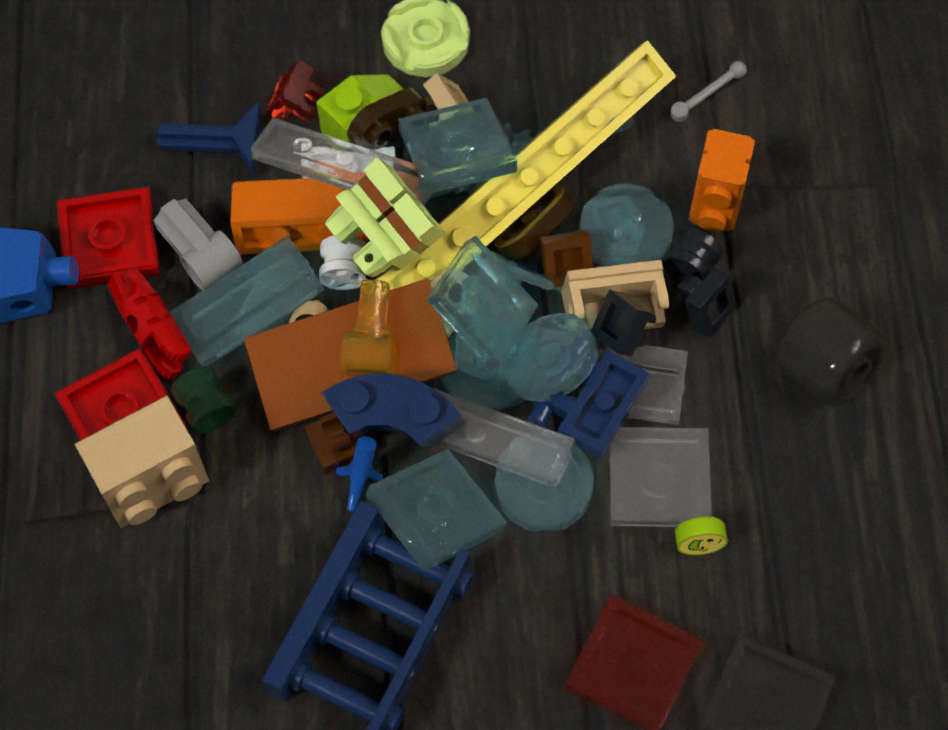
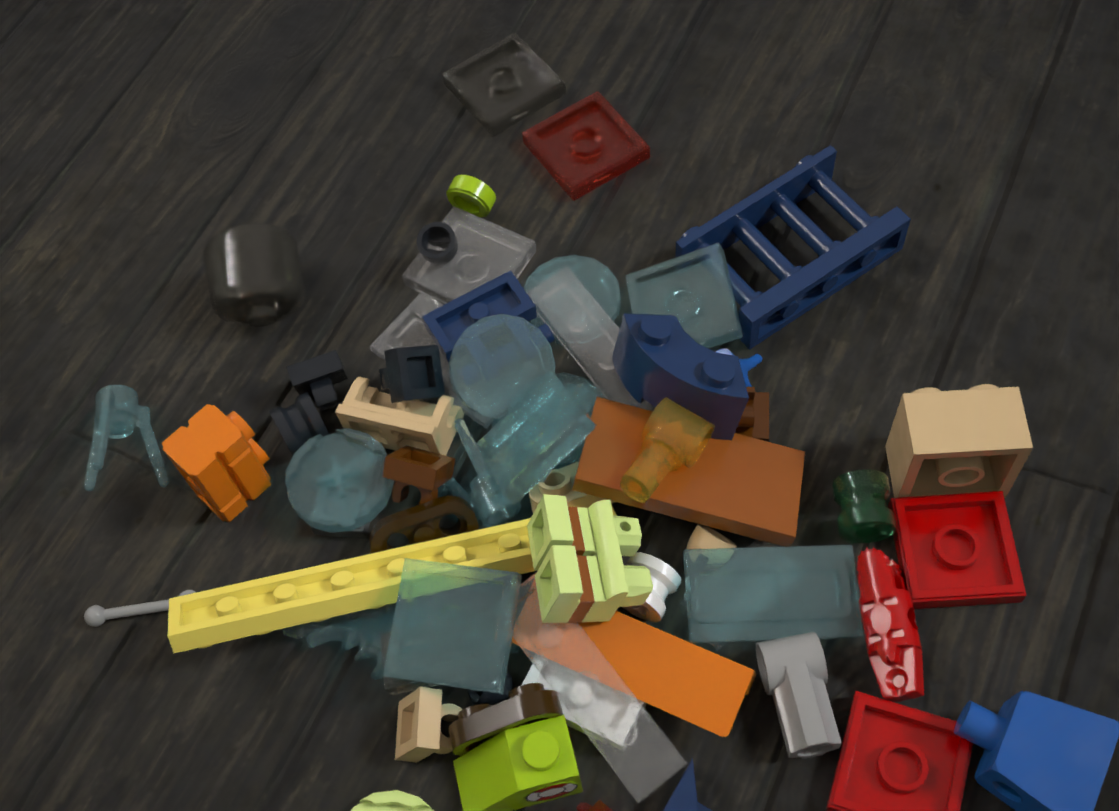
camera: 145 degrees left, 5 degrees down
none -> clear light blue plant [84,385,169,491]
none -> black hinge [417,222,458,265]

